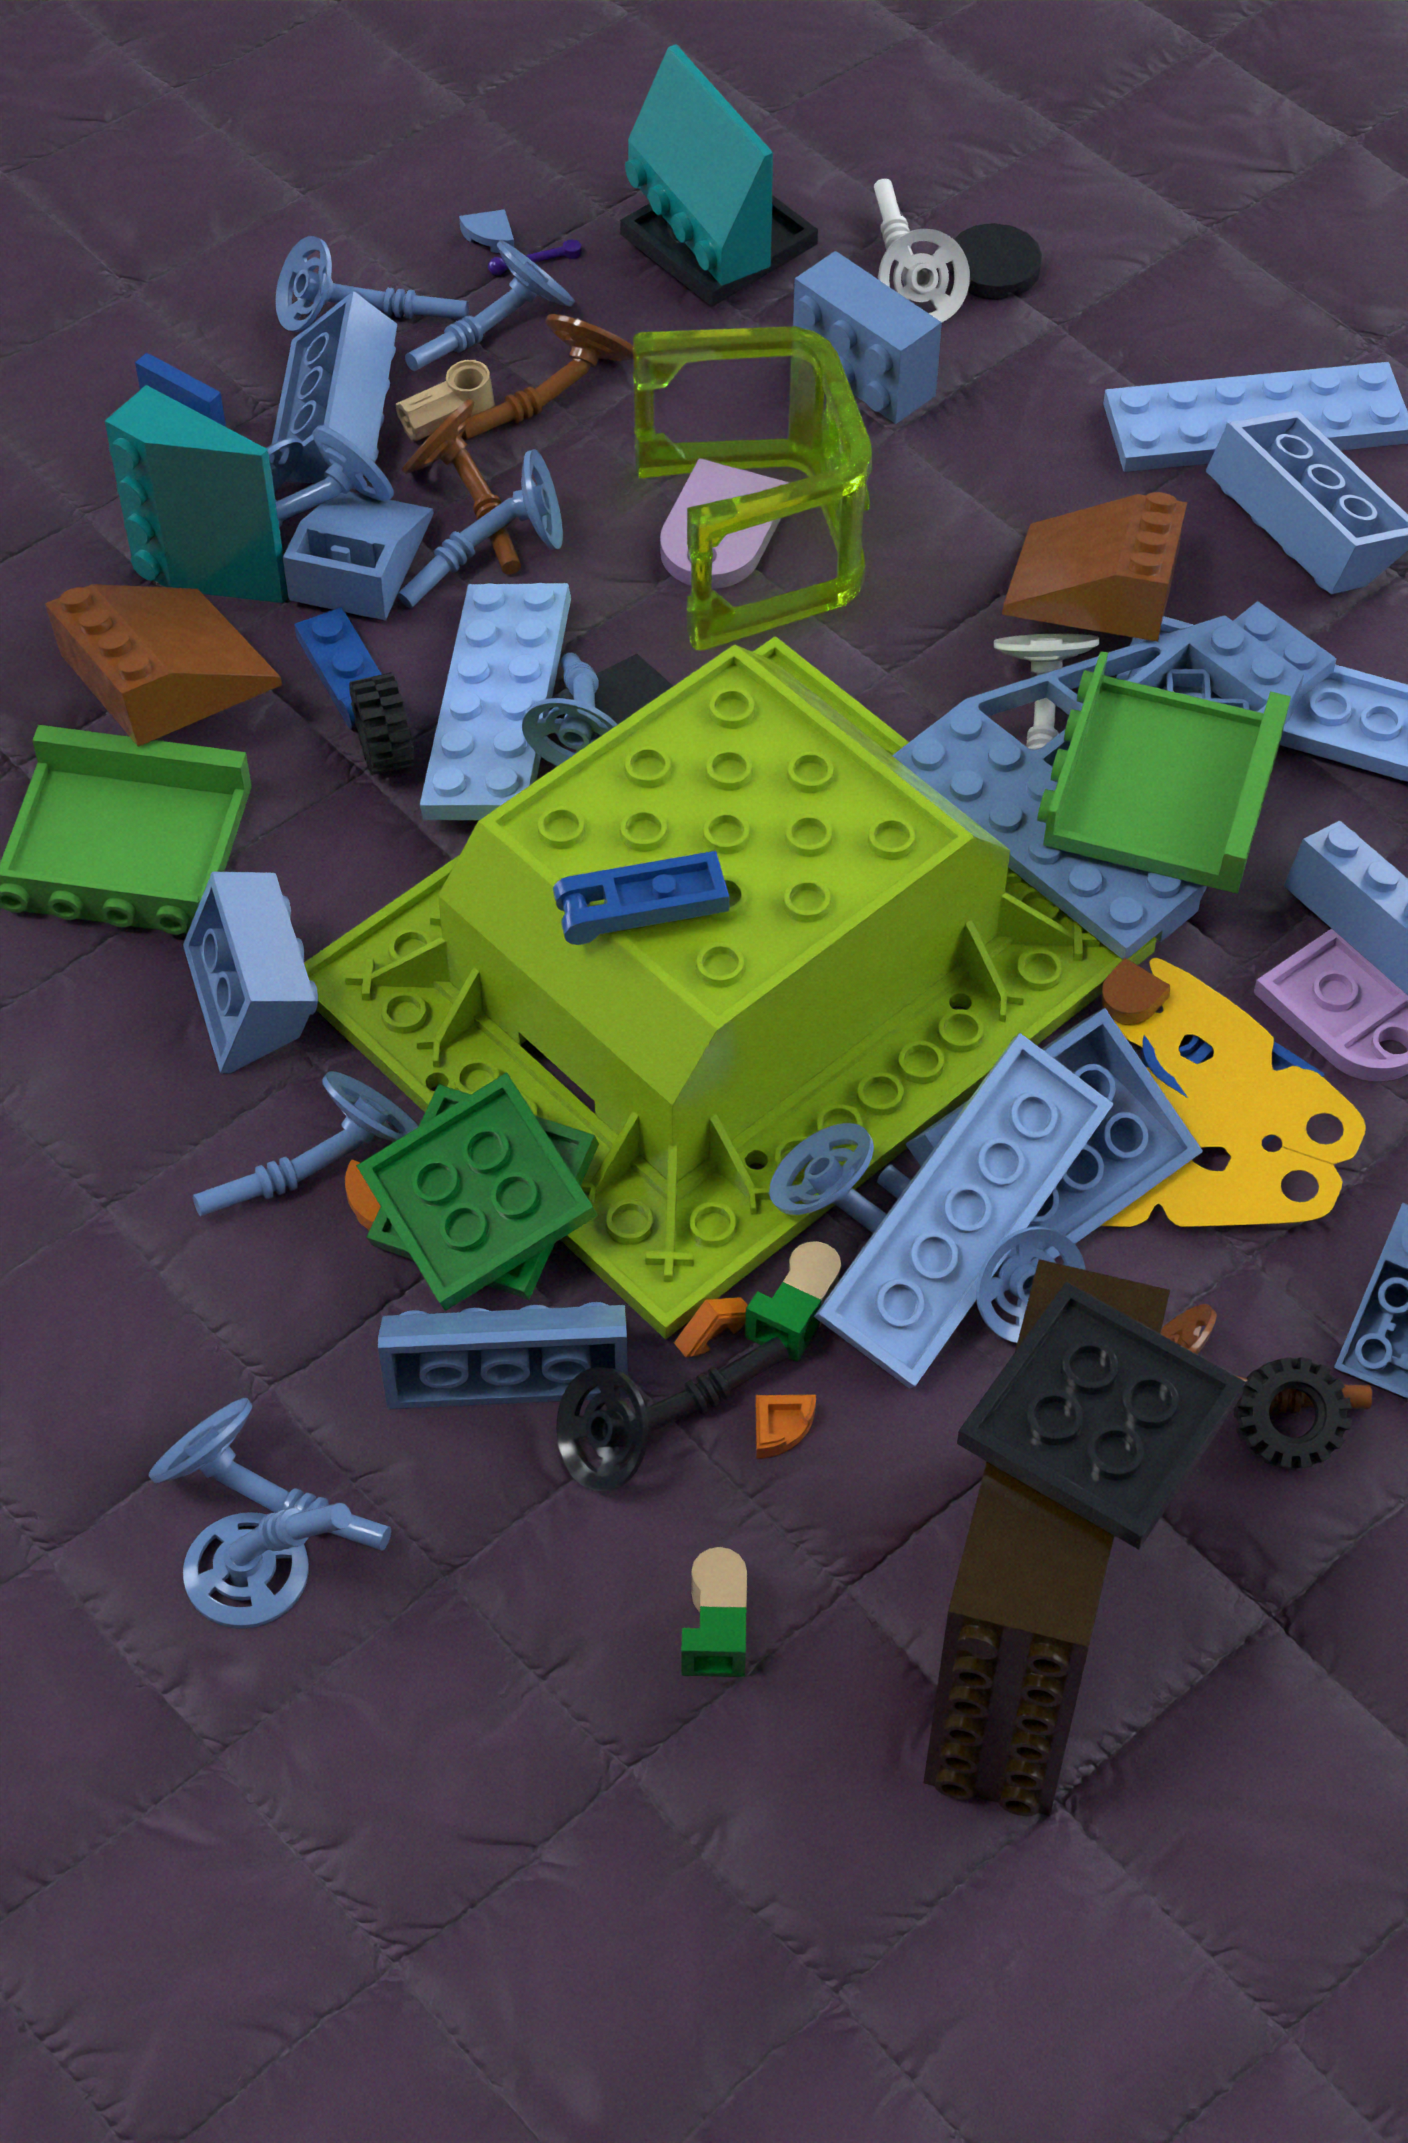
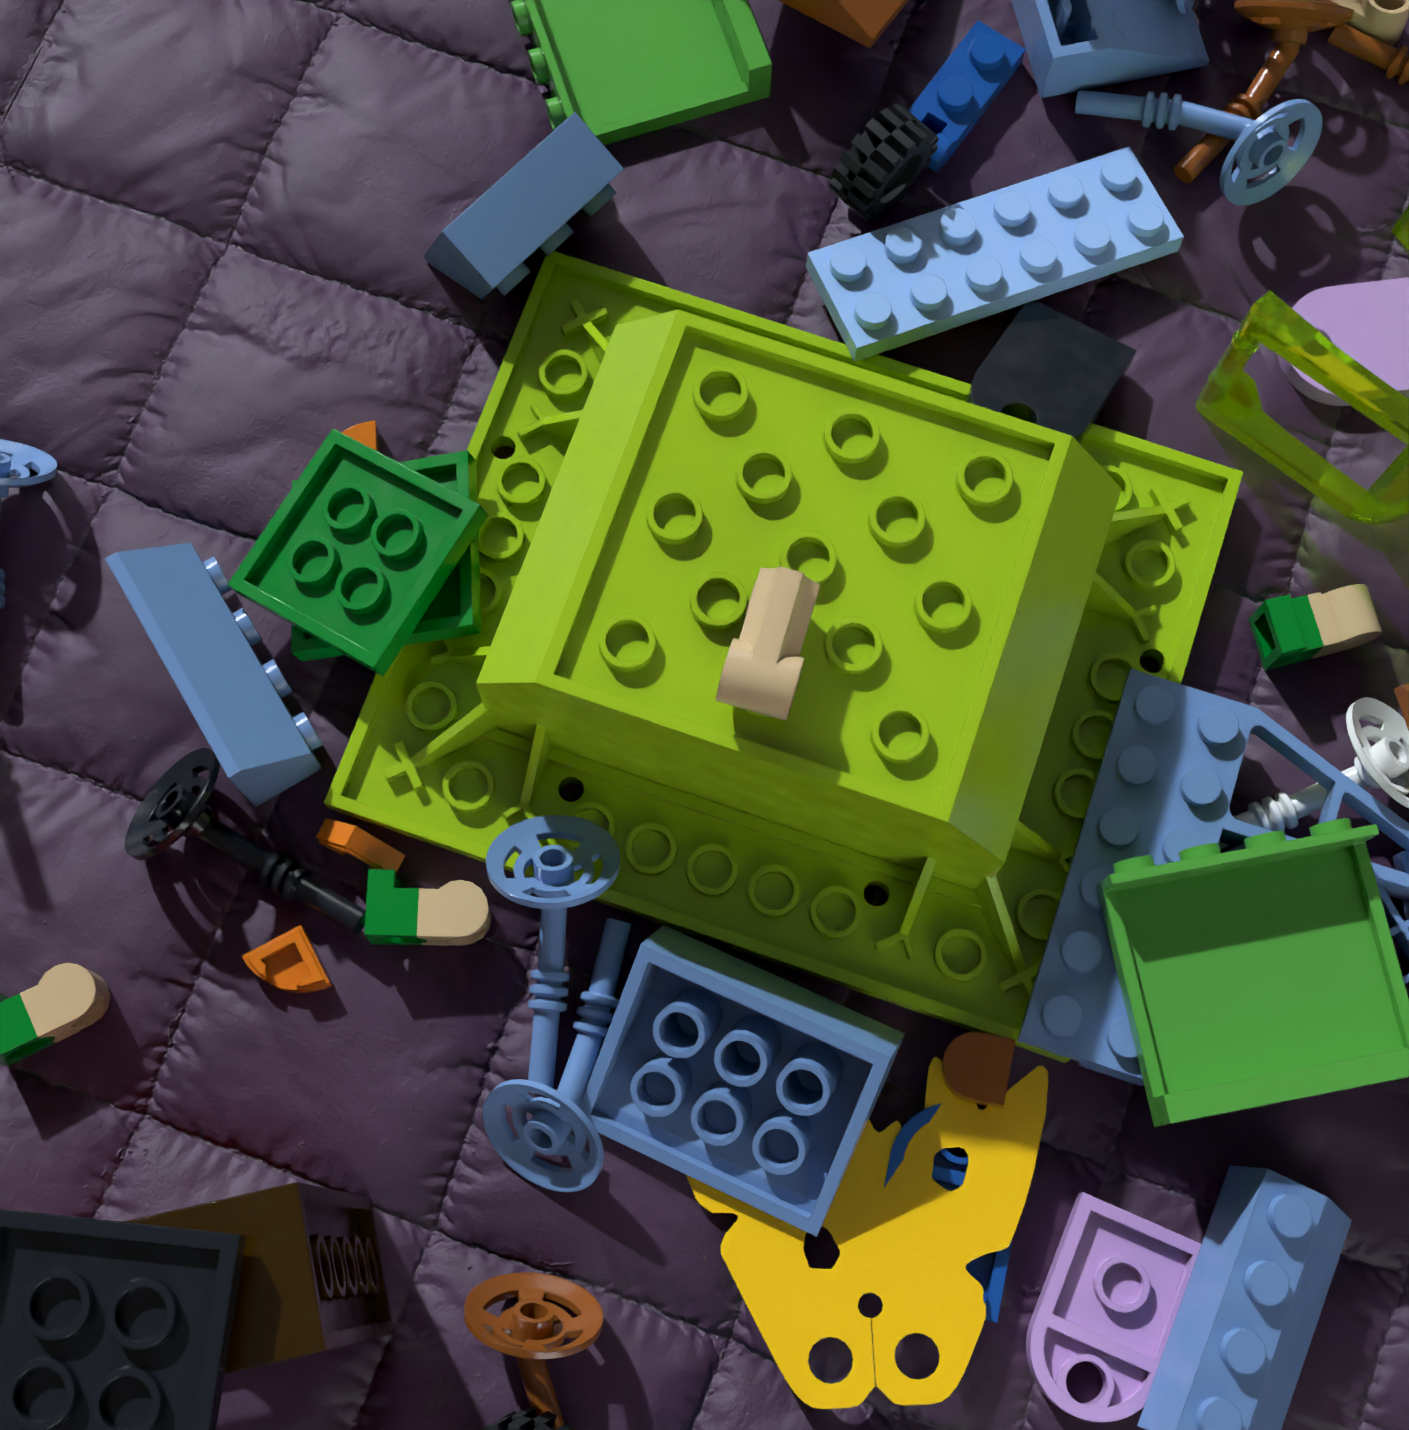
camera: 60 degrees right, 20 degrees up
medium blue dish [193,1071,418,1216] -> none
medium blue dish [522,653,618,766] -> none
blue plate [553,851,729,945] -> none
light blue plate [814,1033,1113,1389] -> none
none -> tan piece [716,566,820,721]
none -> leg [1248,584,1383,671]

